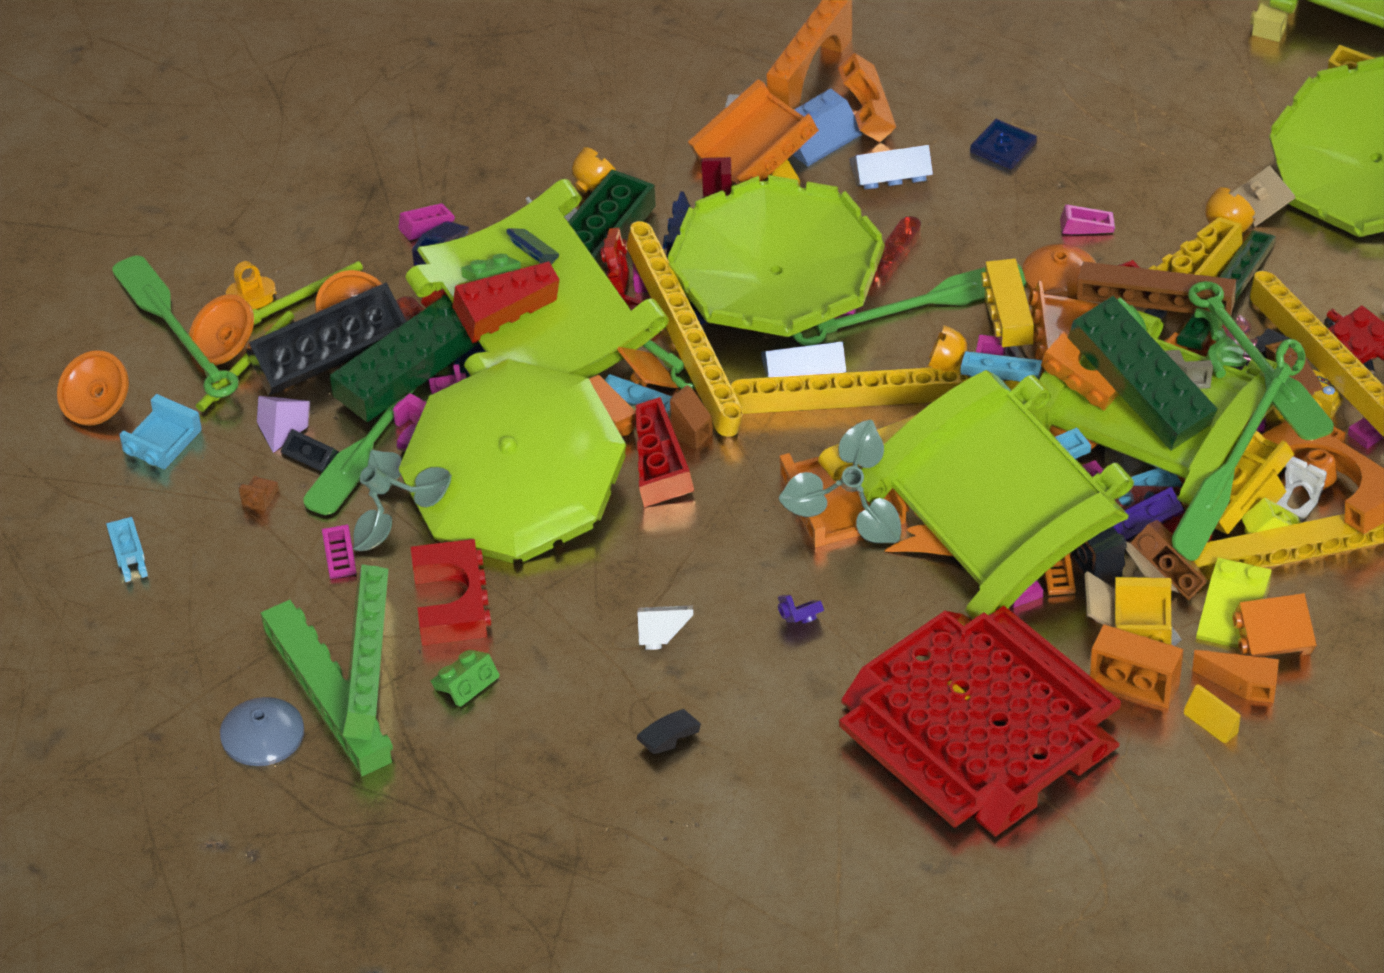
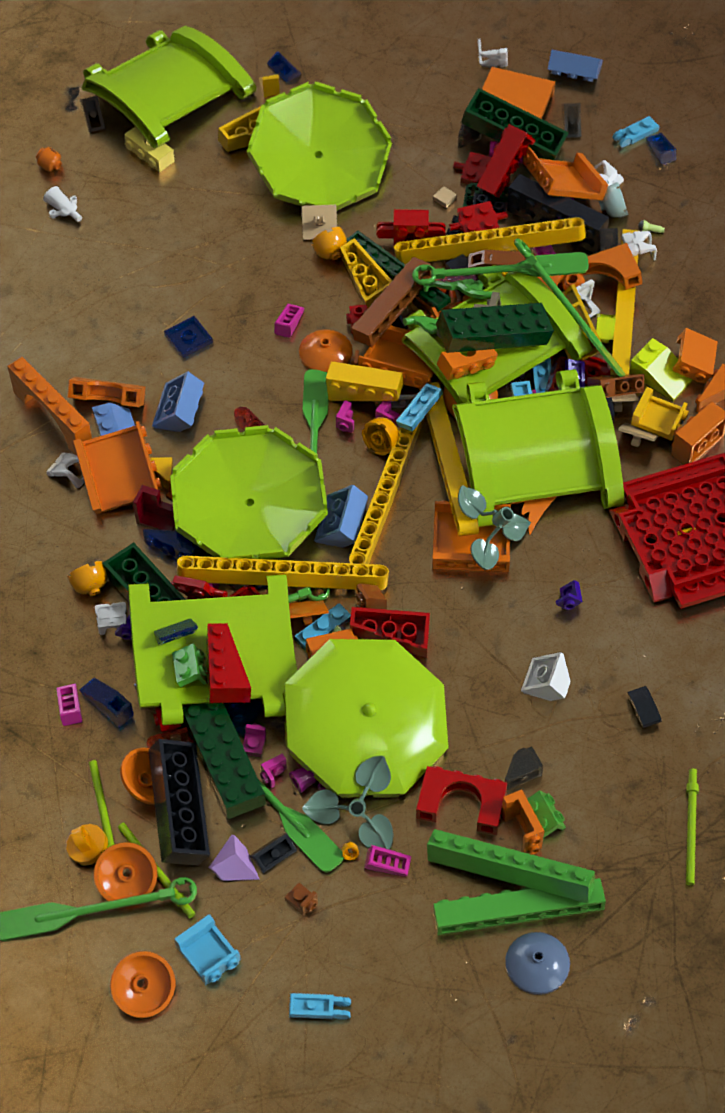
camera: 70 degrees left, 10 degrees up
none -> dark pink bracket [336,401,354,433]
none -> light orange hinge [342,842,359,860]
none -> red brick [376,209,446,248]
none -> orange panel [501,789,544,855]
none -> clear smoke slope [505,747,543,790]
none -> lime bar [686,768,699,886]

